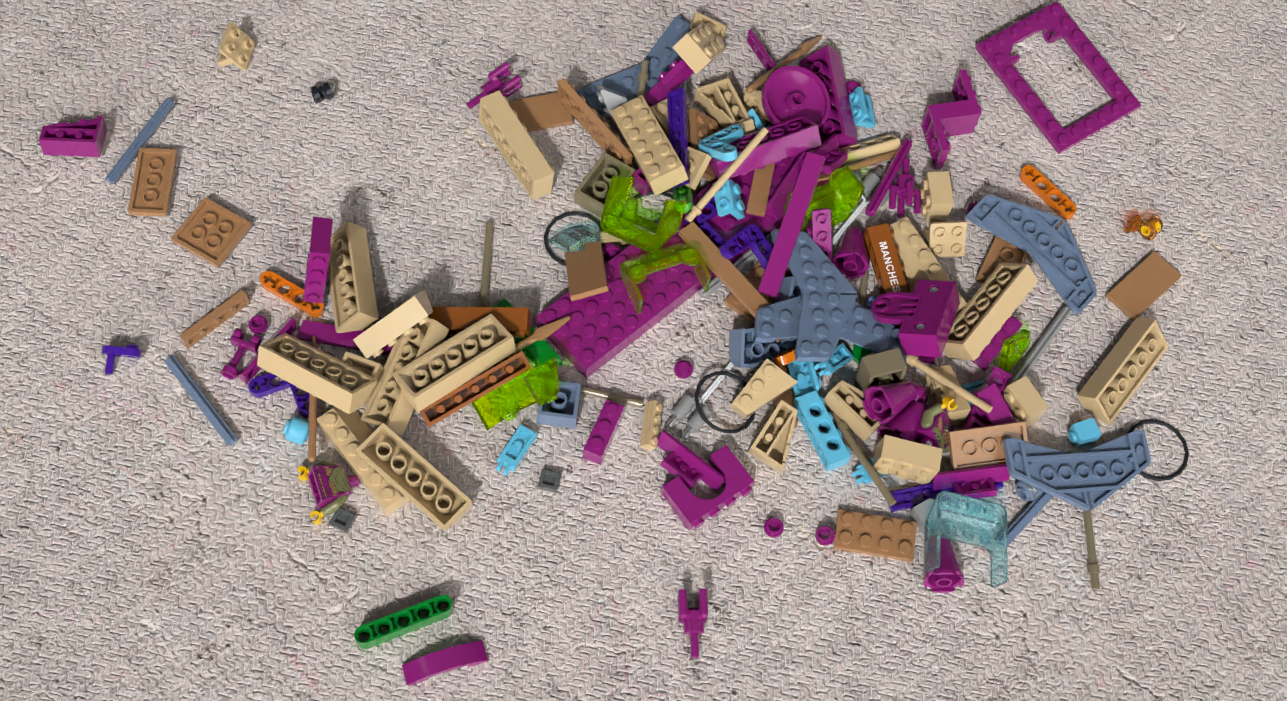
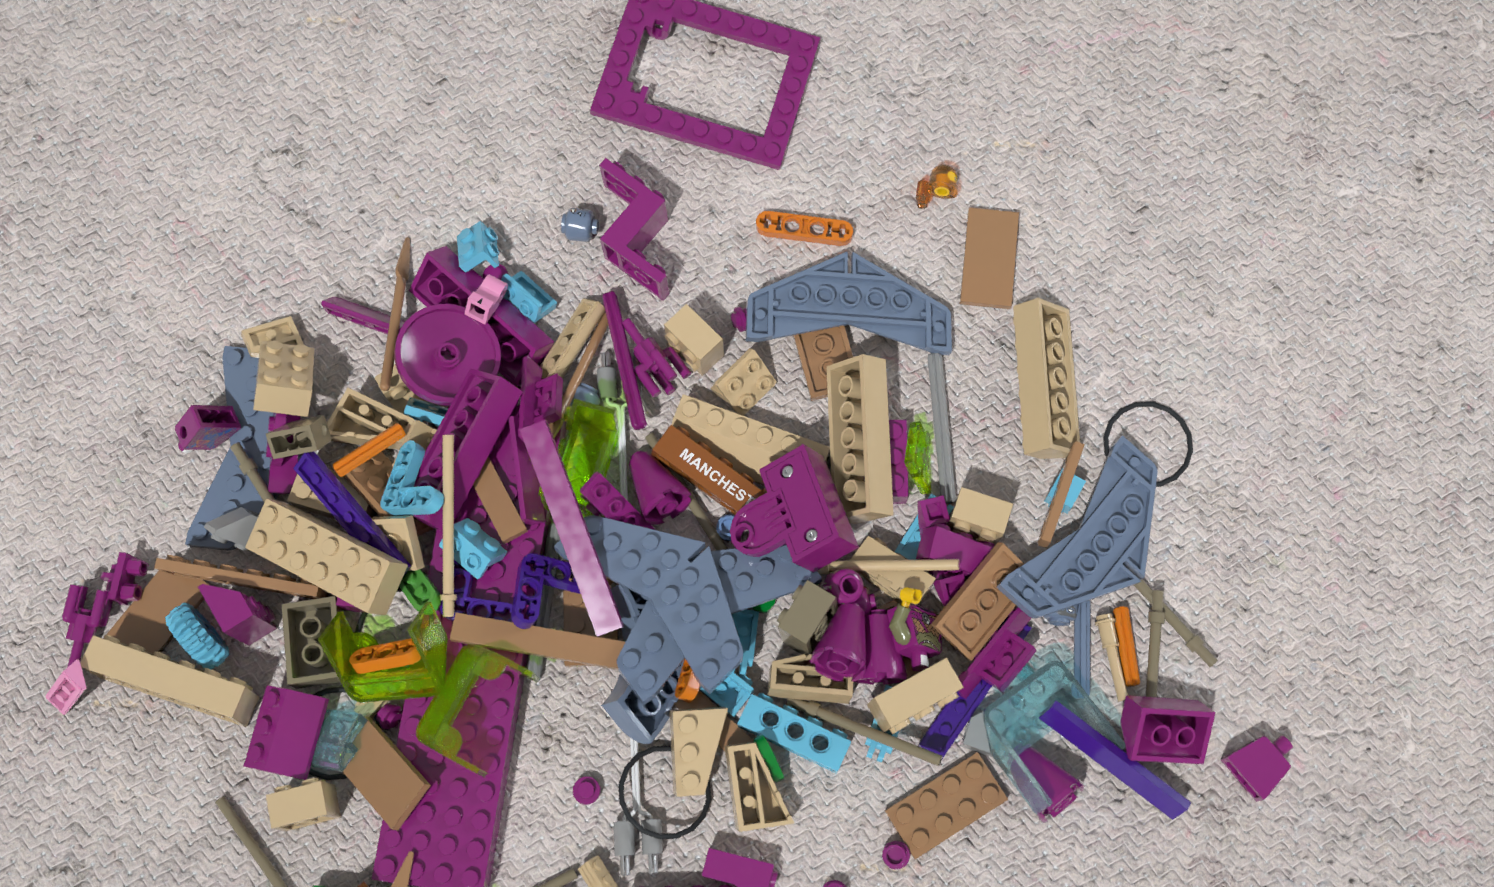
camera: 30 degrees left, 10 degrees up
none -> bright pink slope [45,659,86,715]
none -> magenta hips [100,552,149,606]
none -> medium azure gear [165,602,230,670]
none -> magenta torso [175,405,241,454]
none -> magenta slope [198,584,277,646]
none -> magenta slope [243,685,329,780]
none -> dark tan torso [266,415,331,459]
none -> tan brick [266,778,341,831]
none -> orange axle [333,423,406,477]
none -> orange beam [349,638,425,674]
none -> medium azure bracket [457,221,499,273]
none -> bright pink leg [465,274,508,324]
none -> sand blue head [561,208,599,242]
none -> green tile [753,734,785,783]
none -> magenta head [823,568,864,604]
none -> medium nougat tile [1037,441,1085,548]
none -> dark purple tile [1039,700,1191,820]
none -> tan pin [1094,614,1128,702]
none -> orange axle [1113,606,1140,687]
none -> magenta slope [1120,695,1216,764]
none -> dark tan bar [1145,590,1165,697]
none -> magenta torso [1221,735,1293,802]

